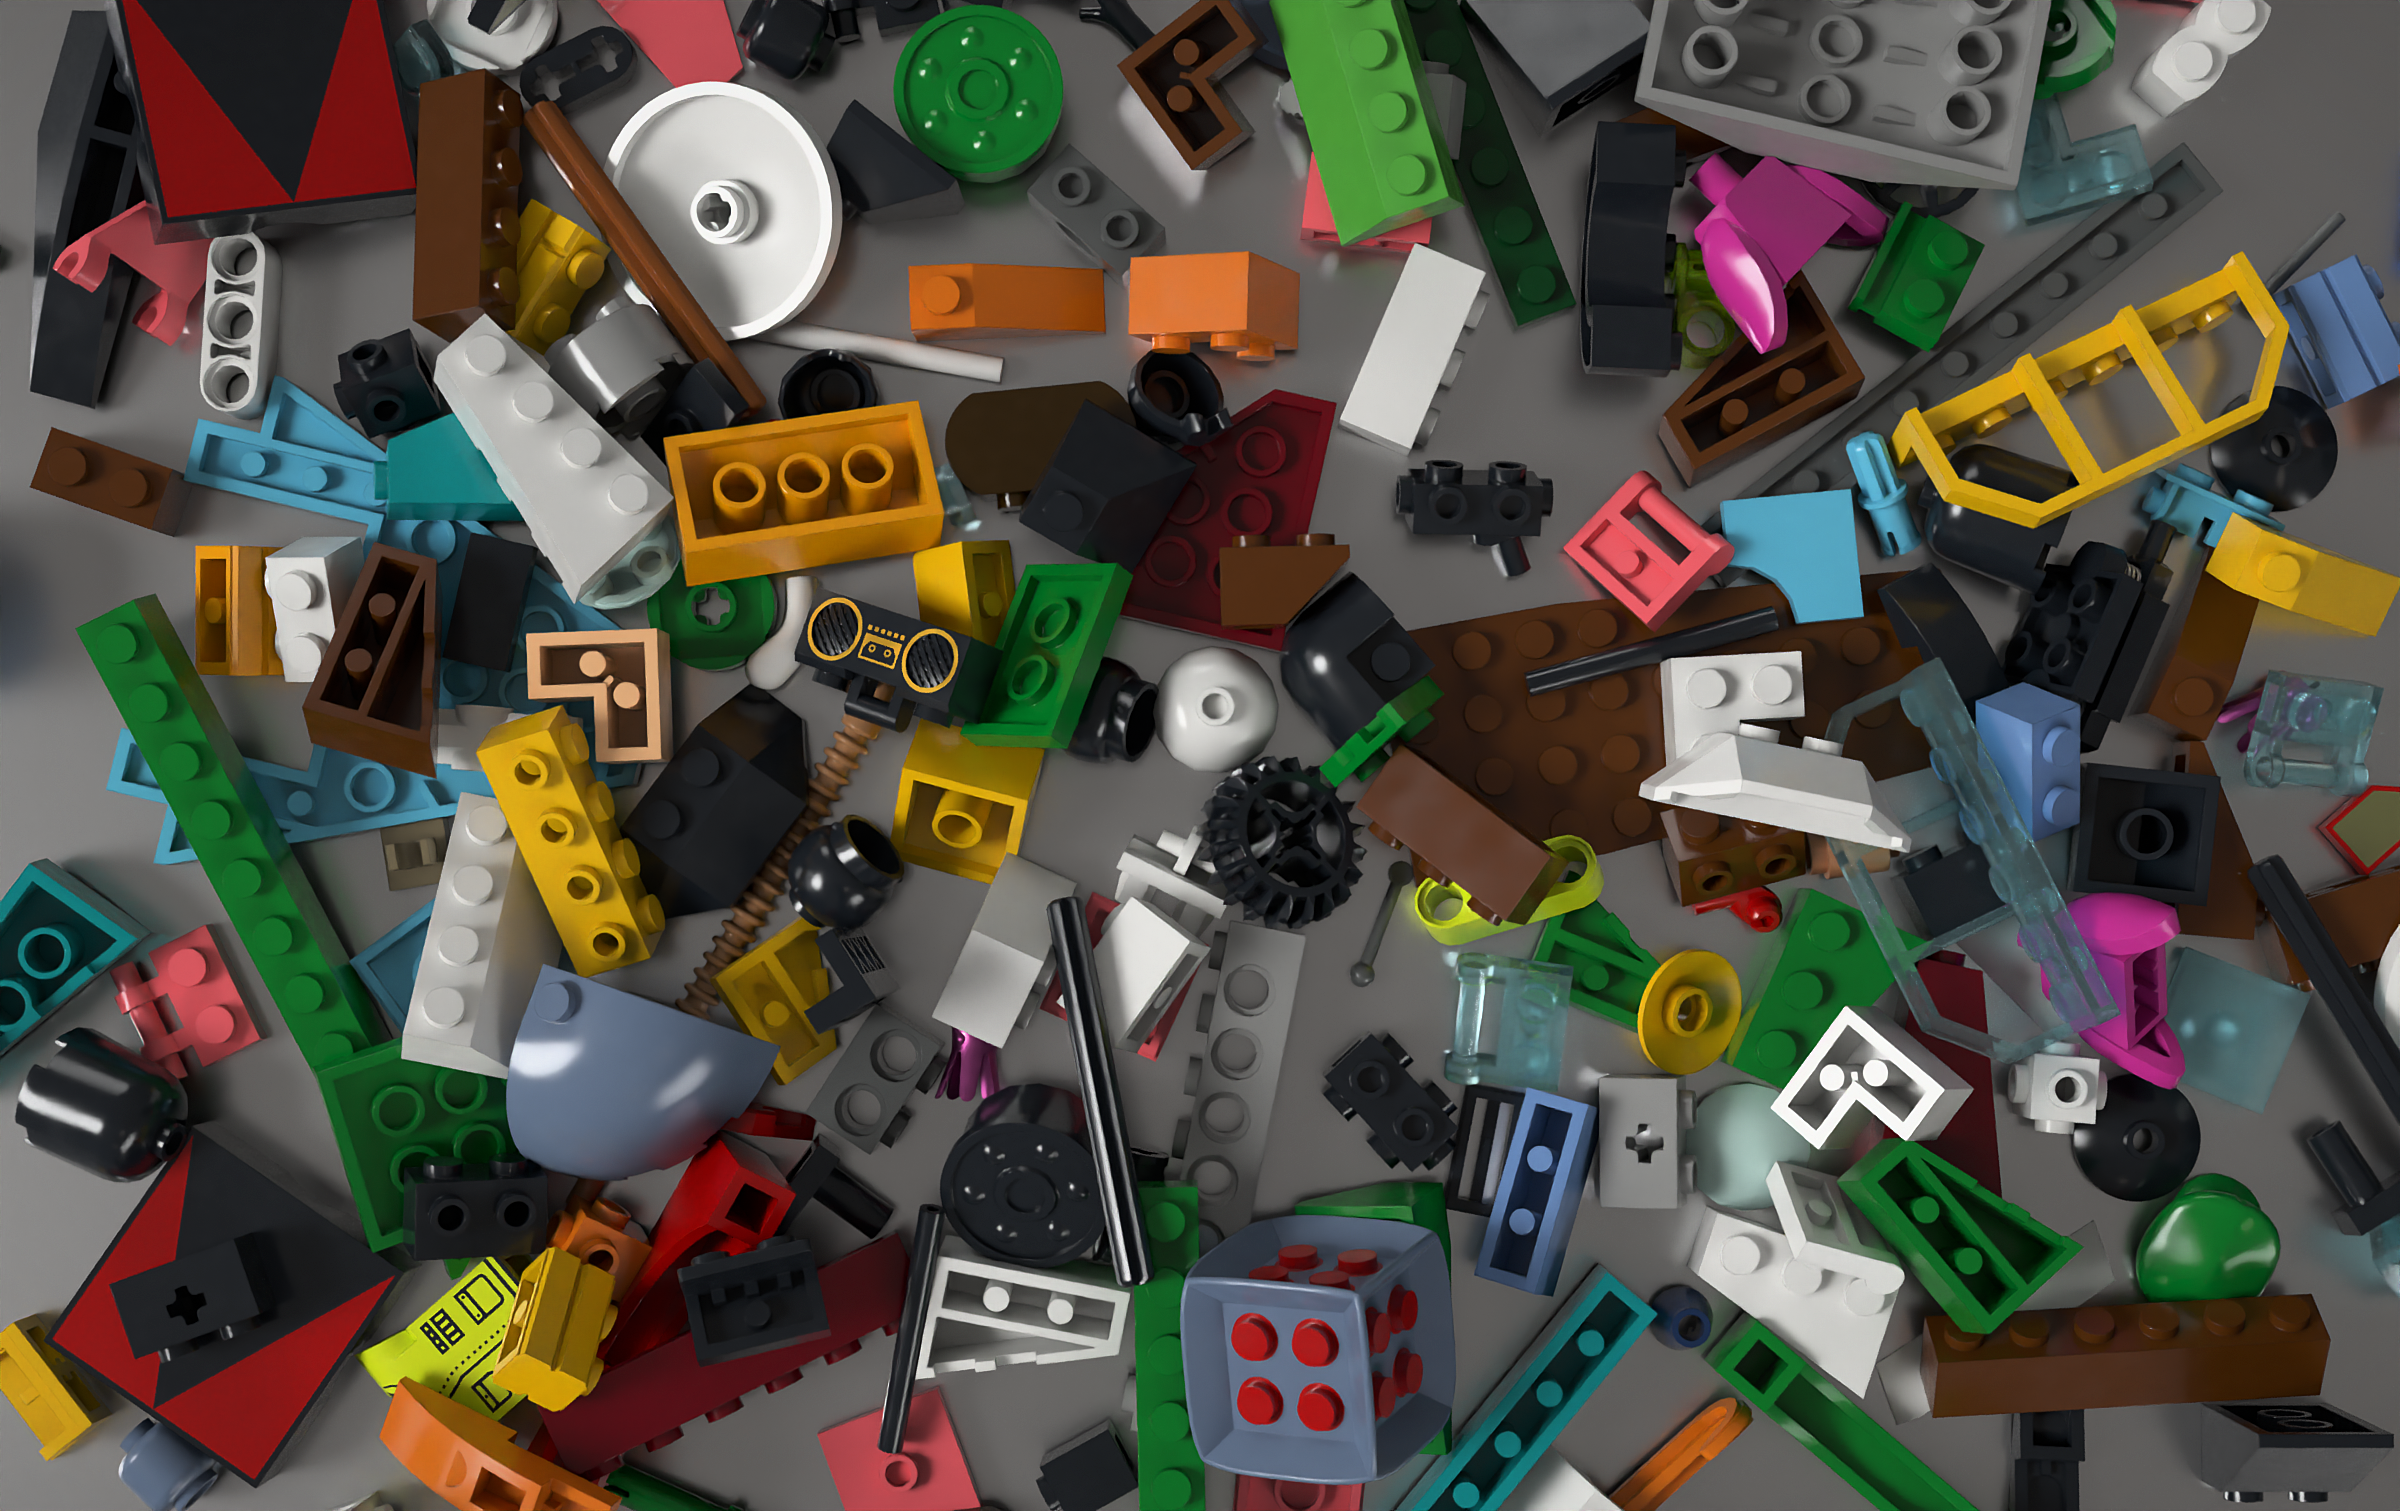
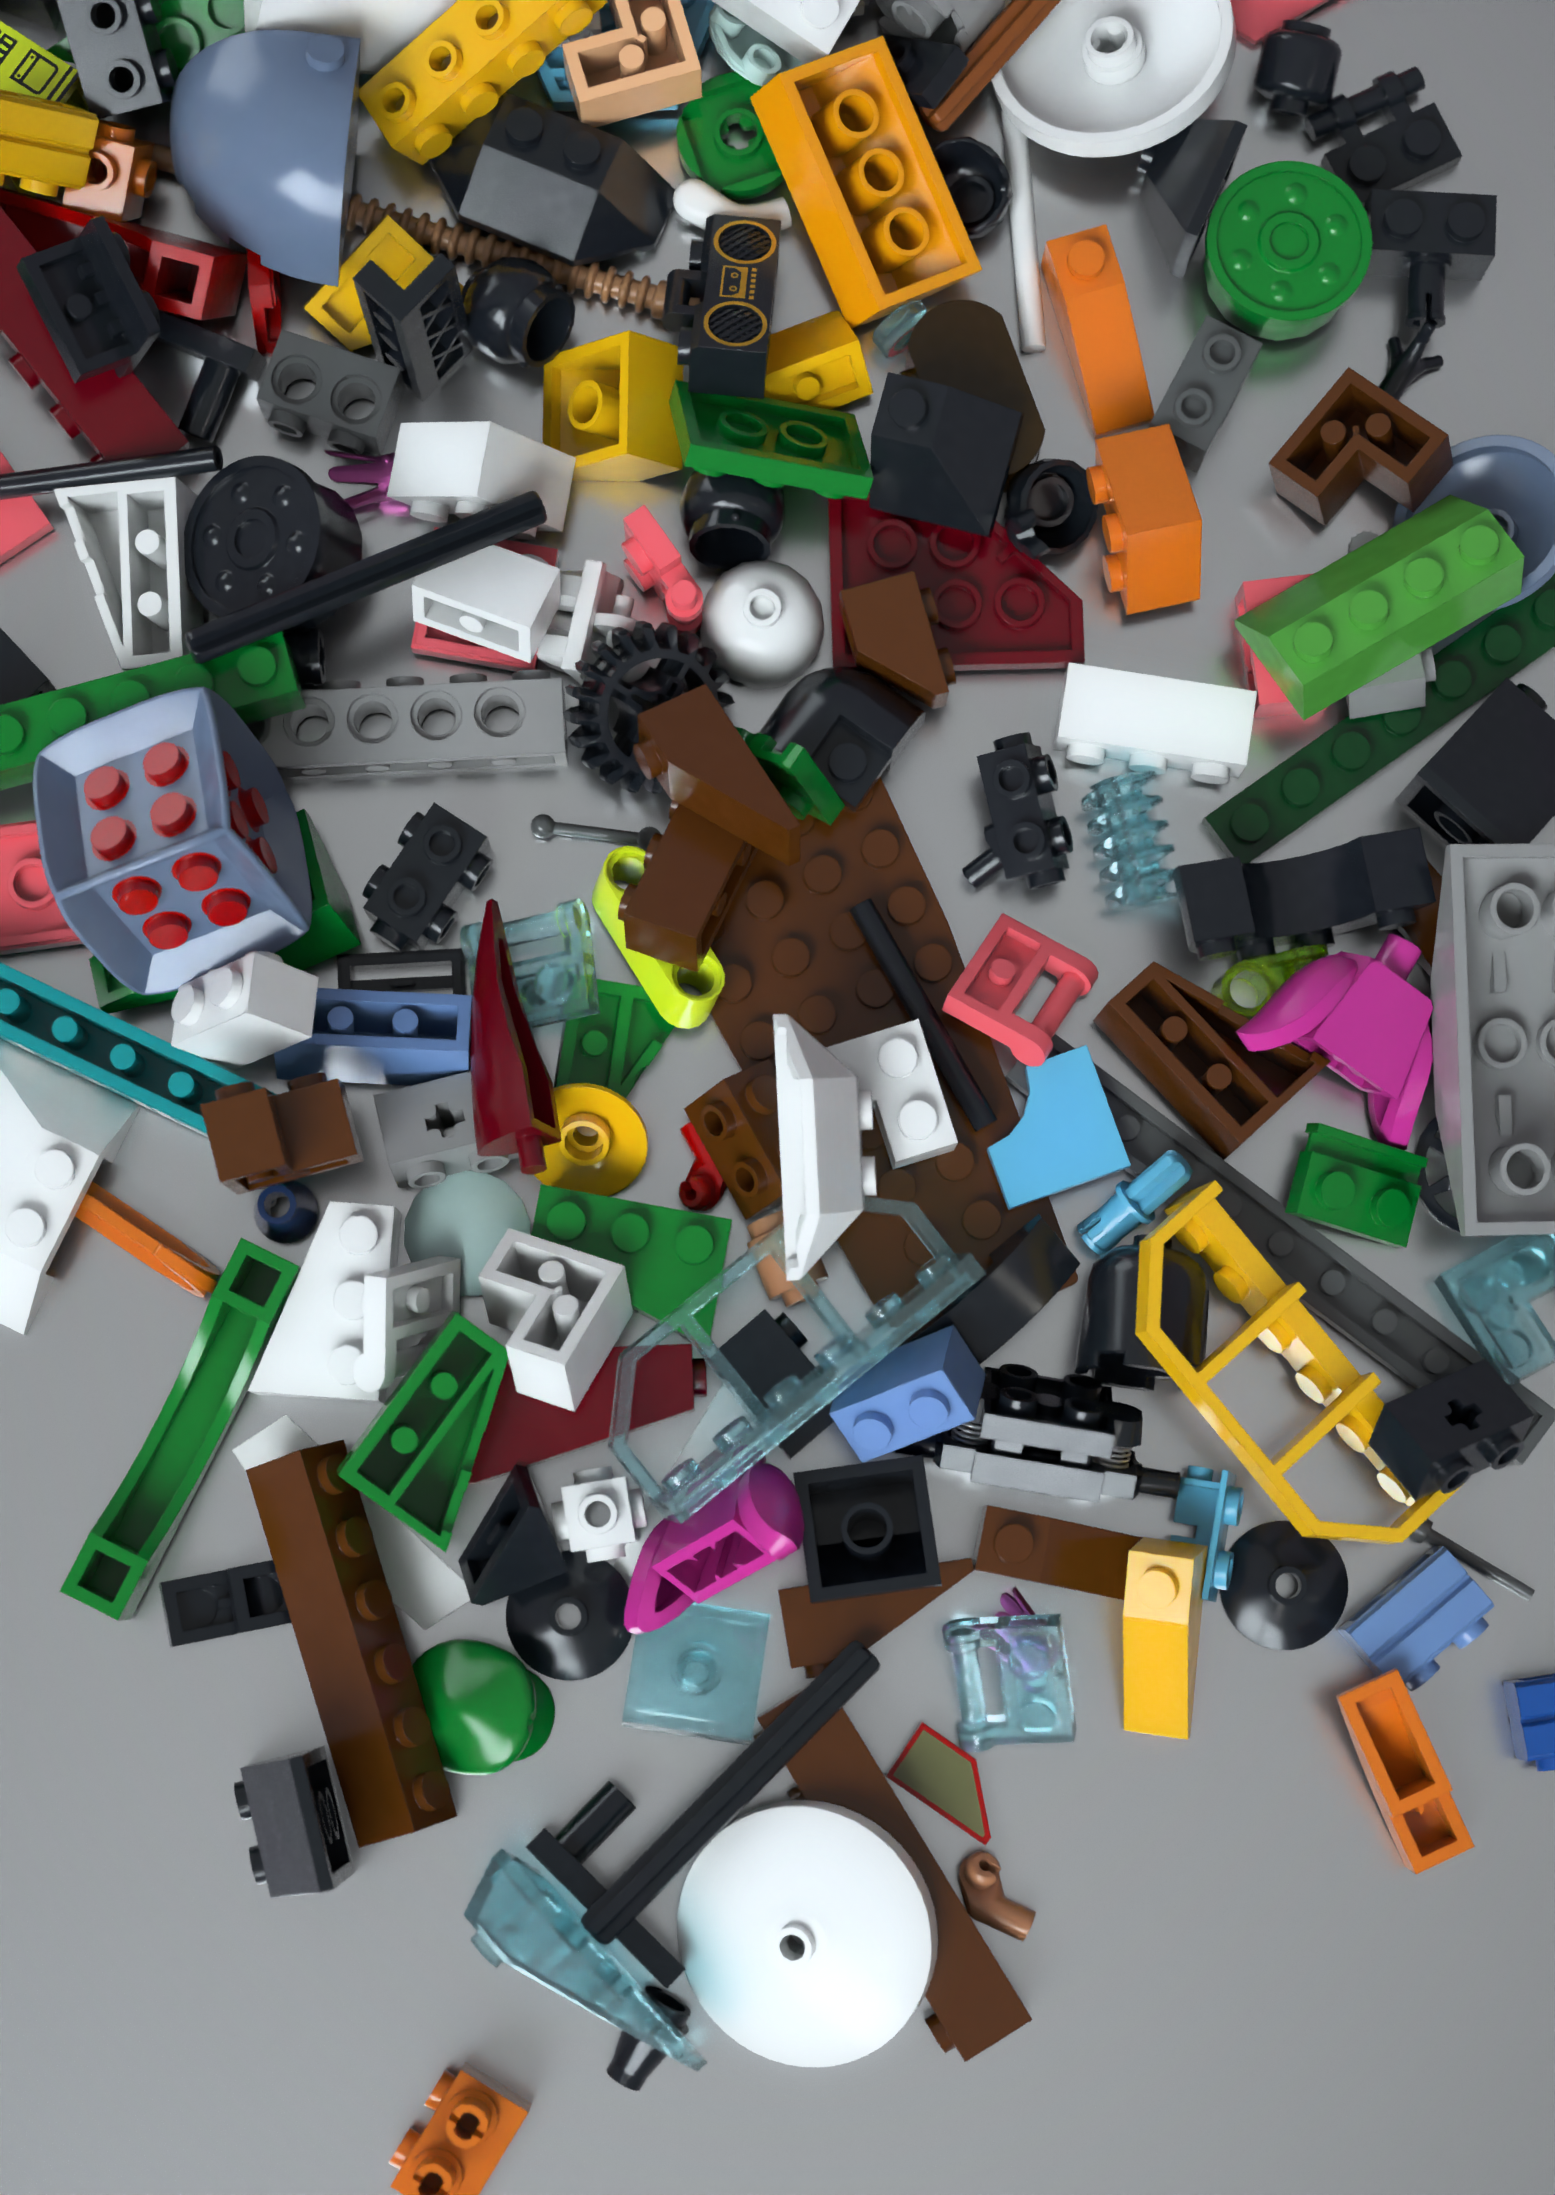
camera: 65 degrees right, 5 degrees down
none -> white brick [171,951,319,1070]
none -> reddish brown brick [200,1073,364,1195]
none -> black slope [458,1464,568,1606]
none -> dark red piece [470,899,562,1175]
none -> coral plate [621,505,703,635]
none -> reddish brown slope [633,684,801,866]
none -> clear light blue piece [1081,771,1177,911]
none -> black brick [1368,1358,1534,1501]

